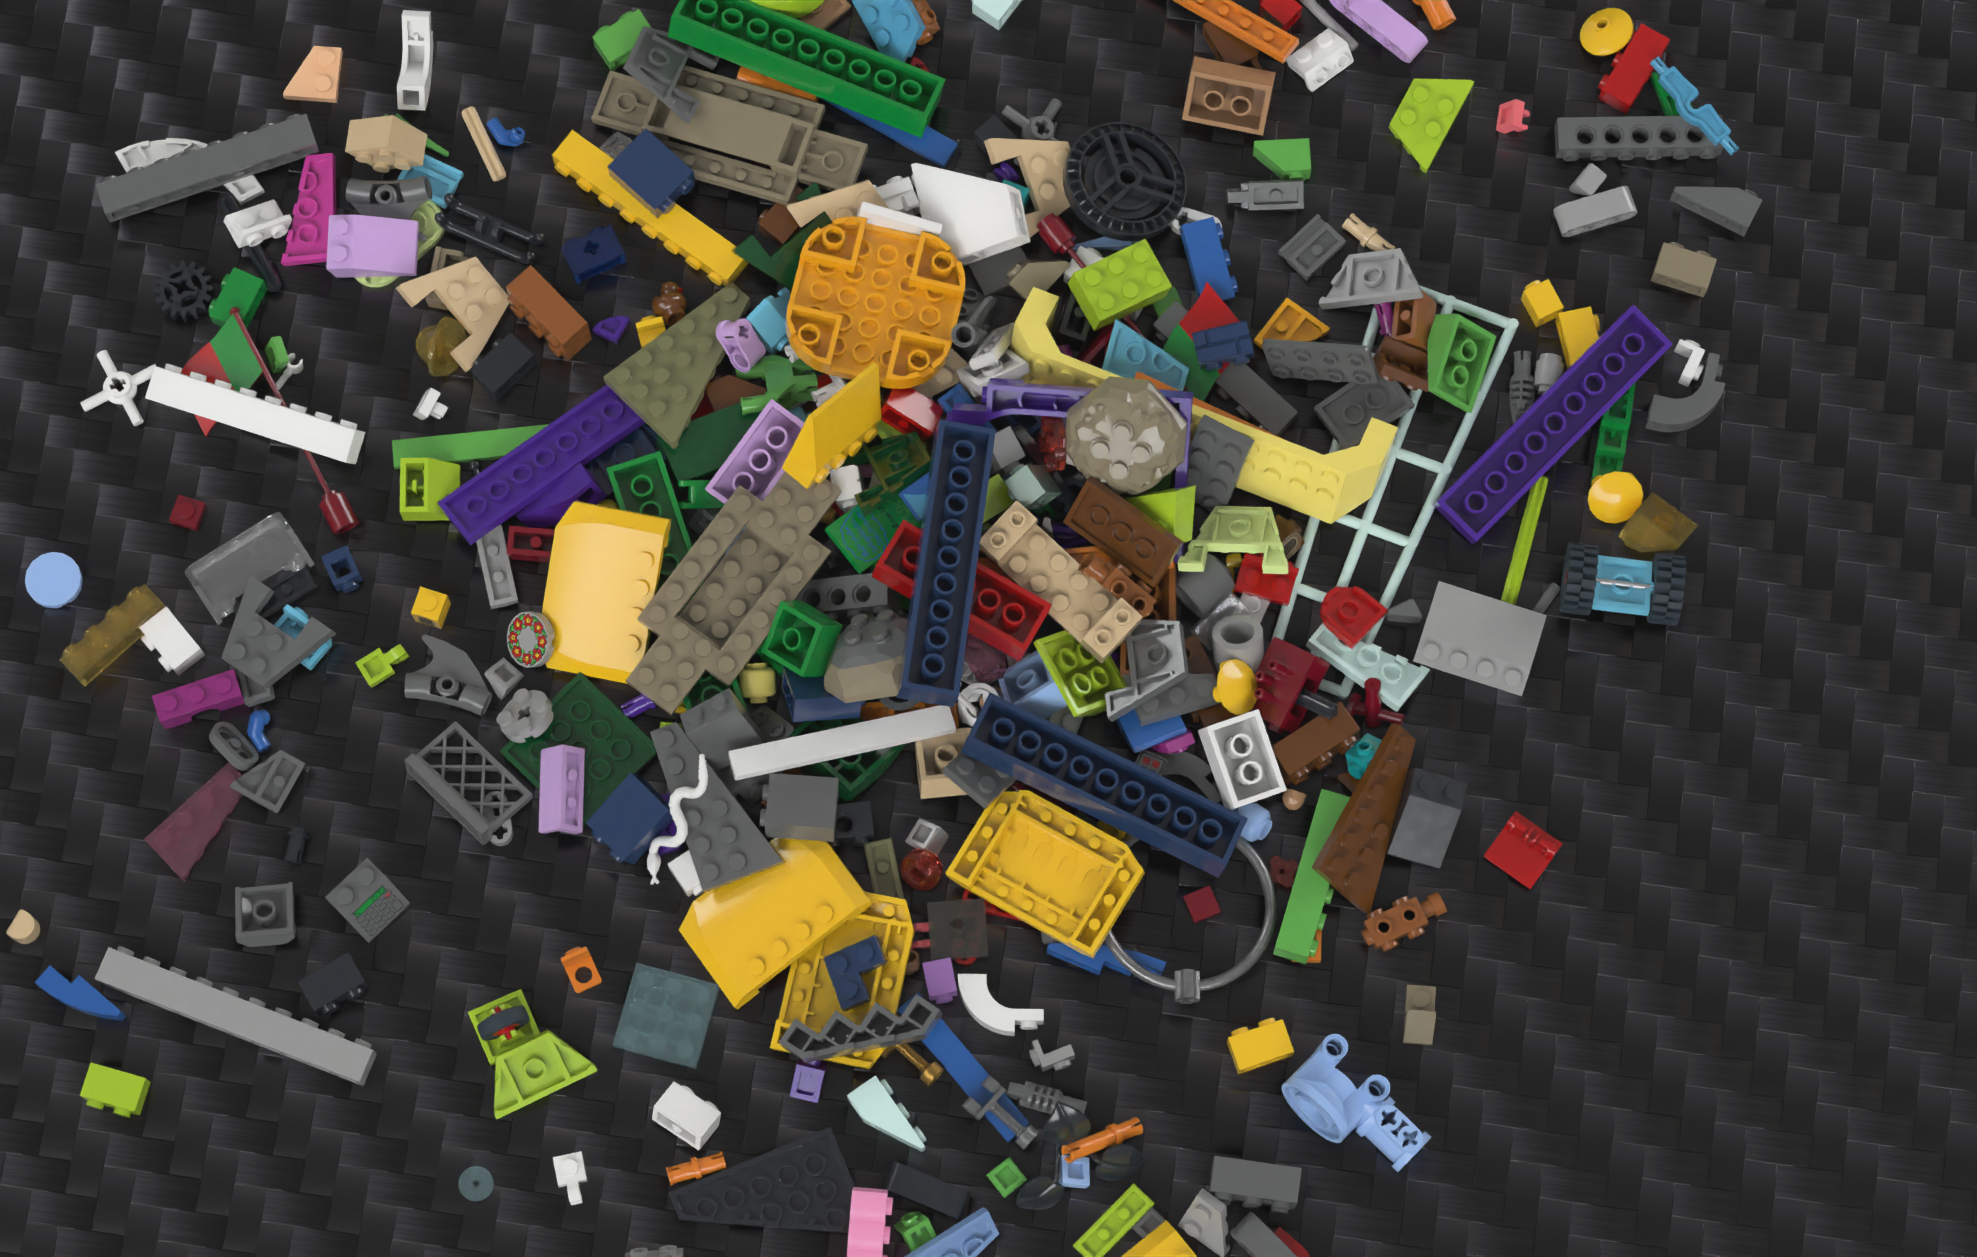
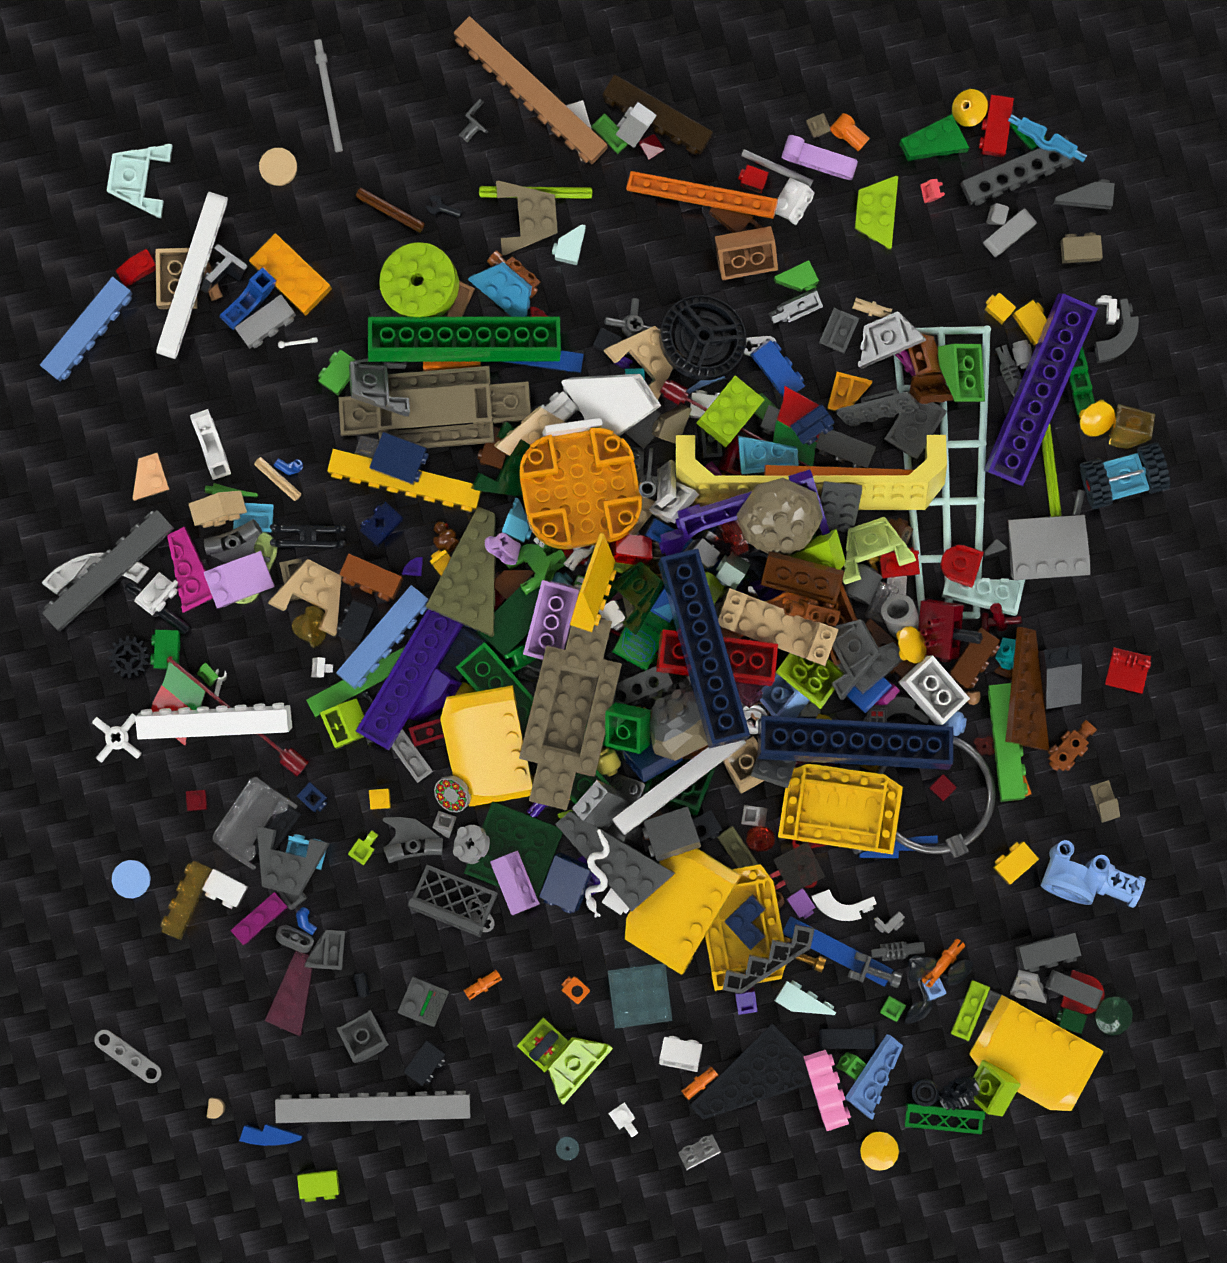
camera: 25 degrees left, 10 degrees up
none -> medium blue brick [336,585,429,689]
none -> orange pin [463,970,502,1000]
none -> green wedge [899,114,969,161]

